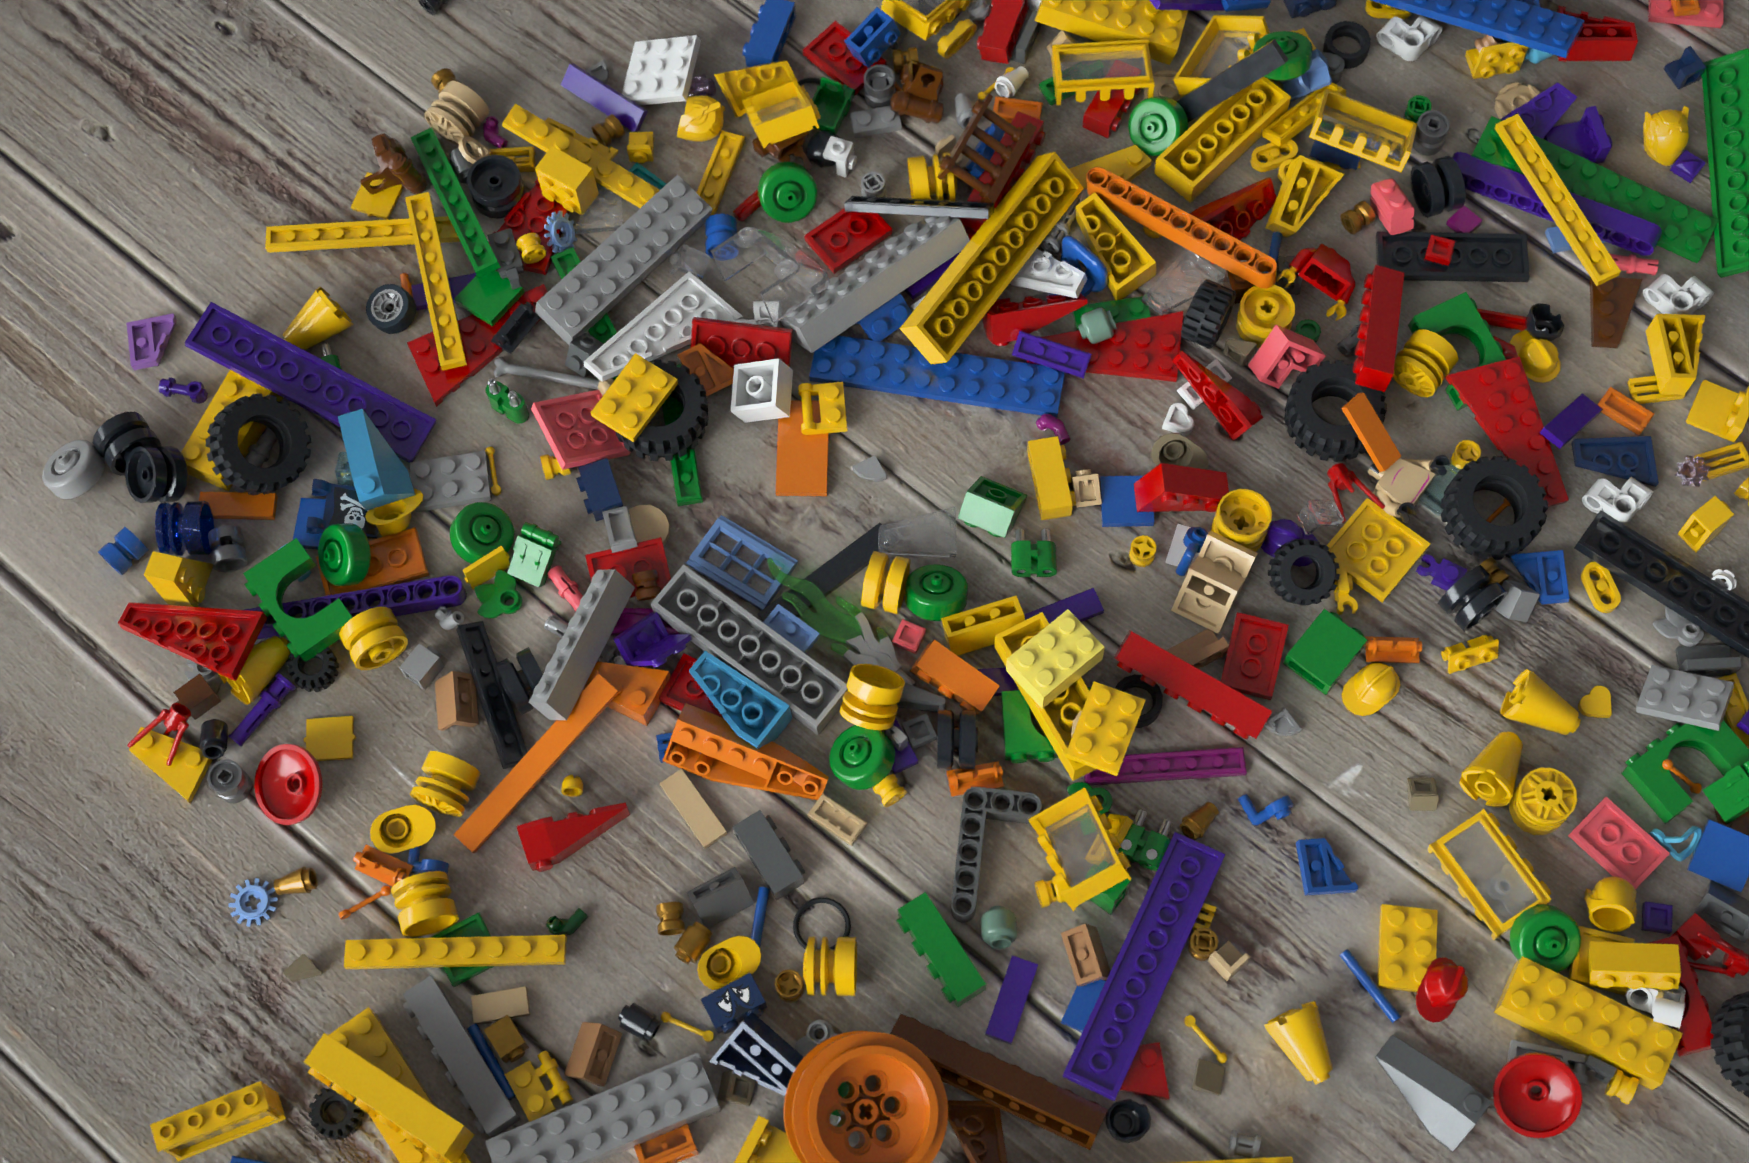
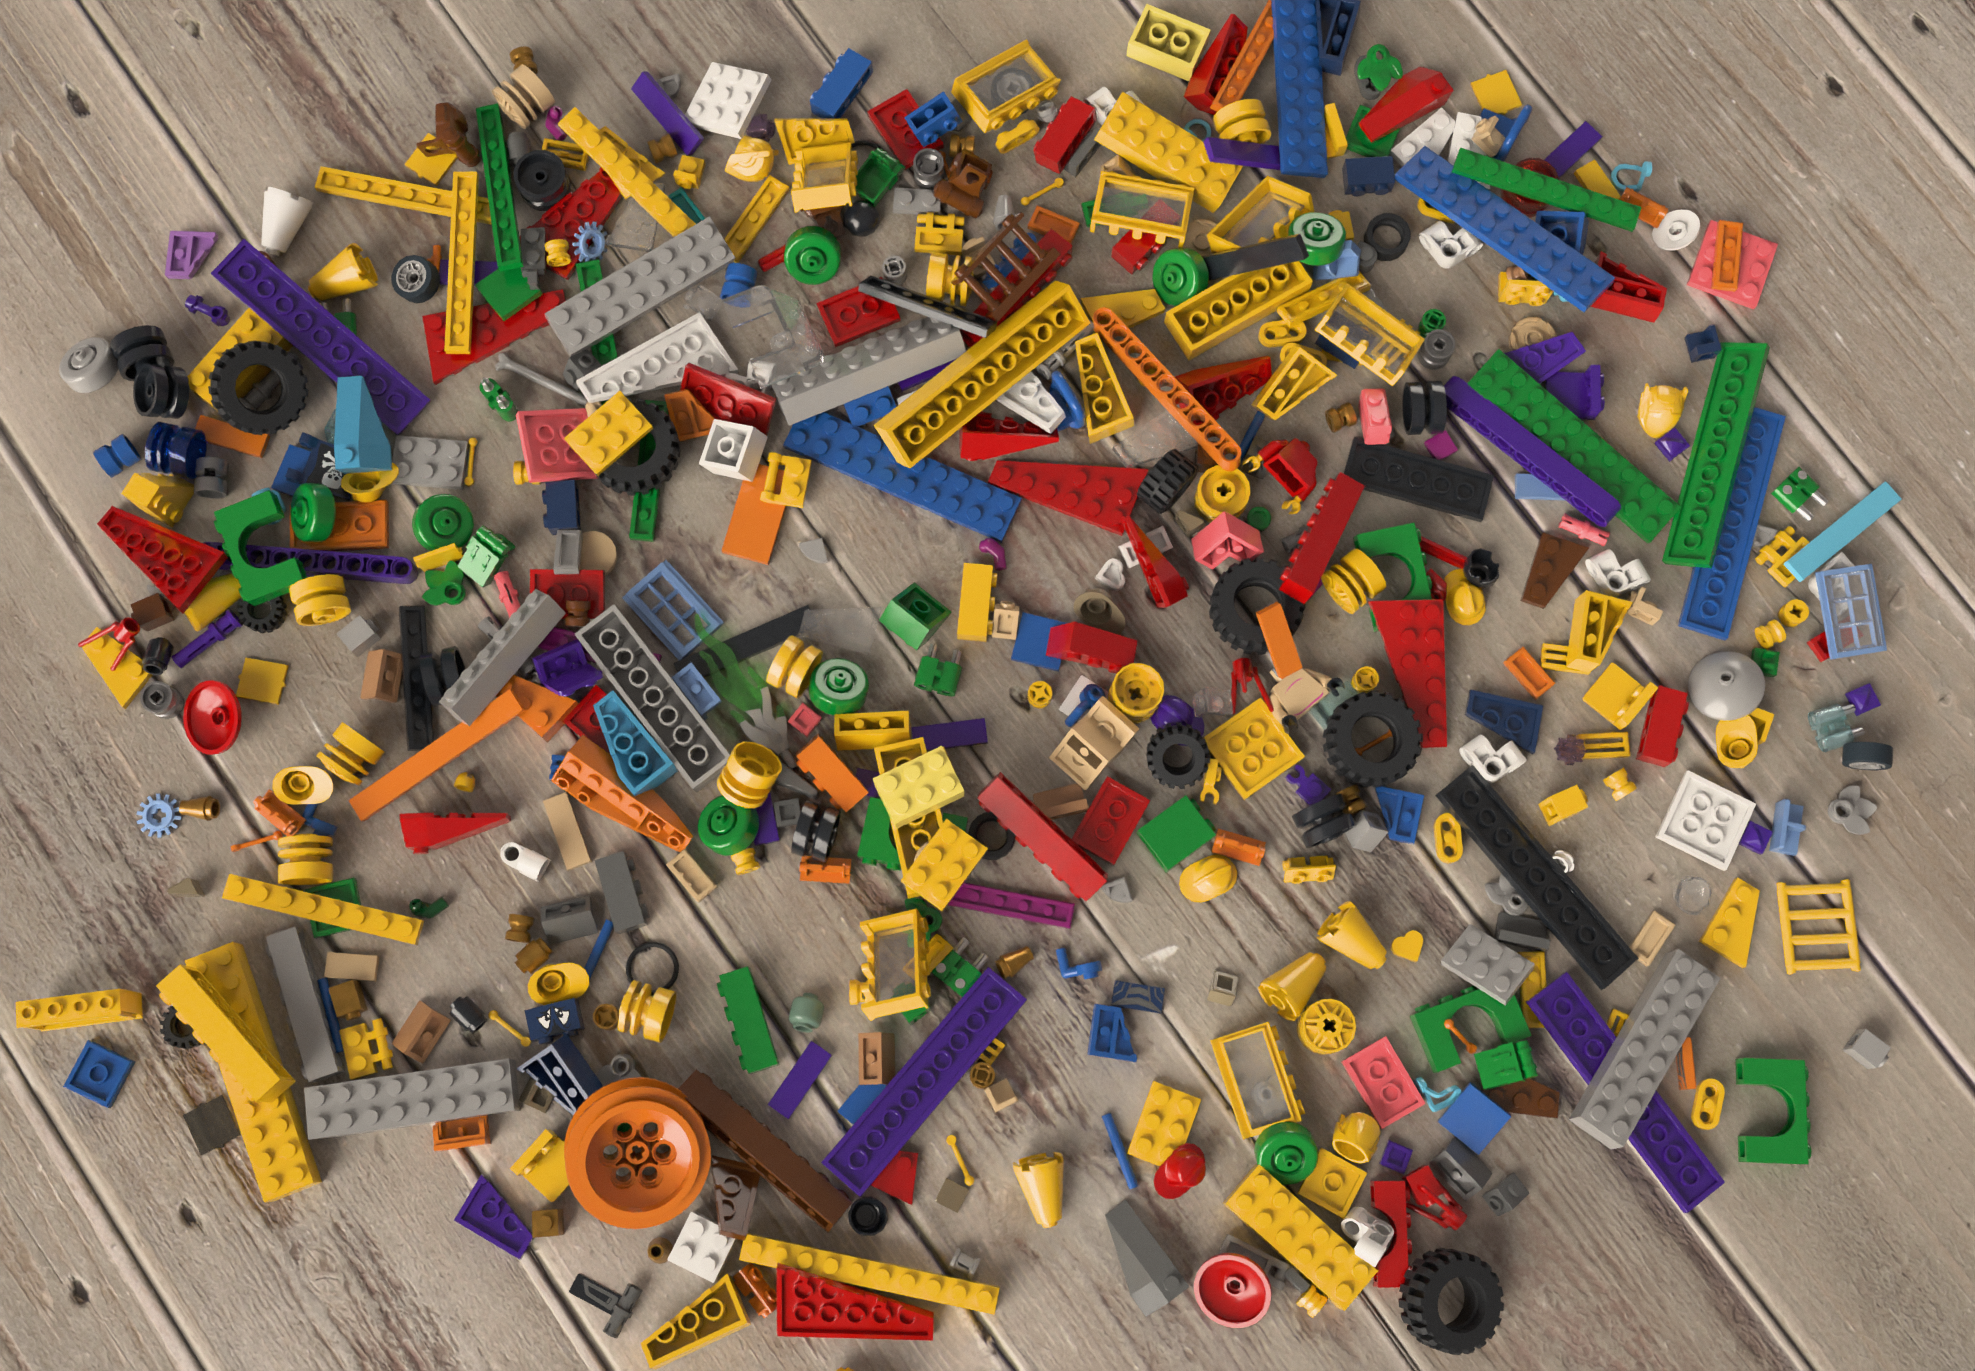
camera: 10 degrees right, 10 degrees up
light grey arm [435,606,464,630] -> none
tan piece [458,137,490,164] -> none
black hinge [491,302,541,354] -> none
yellow brick [535,146,599,215] -> none
white bracket [823,136,857,178] -> none
light grey tile [883,725,908,752] -> none
dark grey beam [951,787,1042,923] -> none
white cone [995,66,1029,98] -> none
dark purple tile [1012,331,1092,379] -> none
green plate [1072,296,1151,331] -> none
sand green head [1078,307,1117,344] -> none
red tile [1424,235,1455,266] -> none
yellow plate [1495,114,1621,286] -> none
dark purple tile [1540,393,1602,449] -> none
yellow brick [1588,941,1681,990] -> none
none -> white cone [261,187,313,256]
none -> white piece [500,842,551,882]
none -> yellow plate [914,212,964,255]
none -> tile [1111,980,1165,1014]
none -> tan bracket [1626,586,1663,626]

